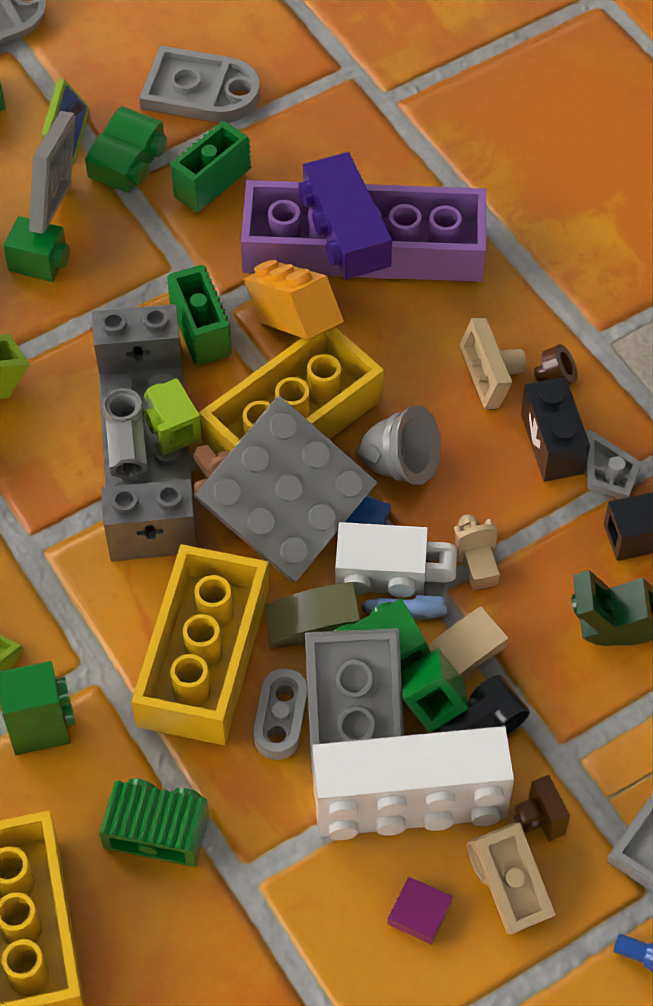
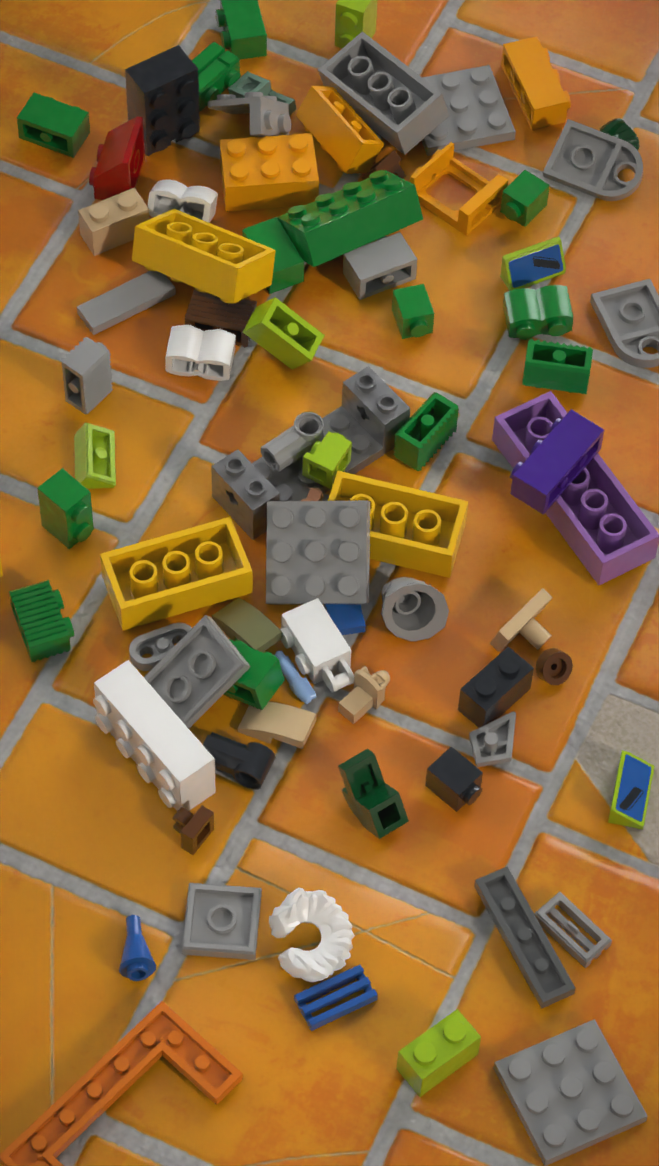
camera: 55 degrees right, 0 degrees up
light grey tile [29,111,75,234] -> none
light orange brick [243,260,344,340] -> none
magenta tile [387,876,453,945] -> none
green brick [401,648,469,732] -> none
tan plate [467,823,556,934] -> none

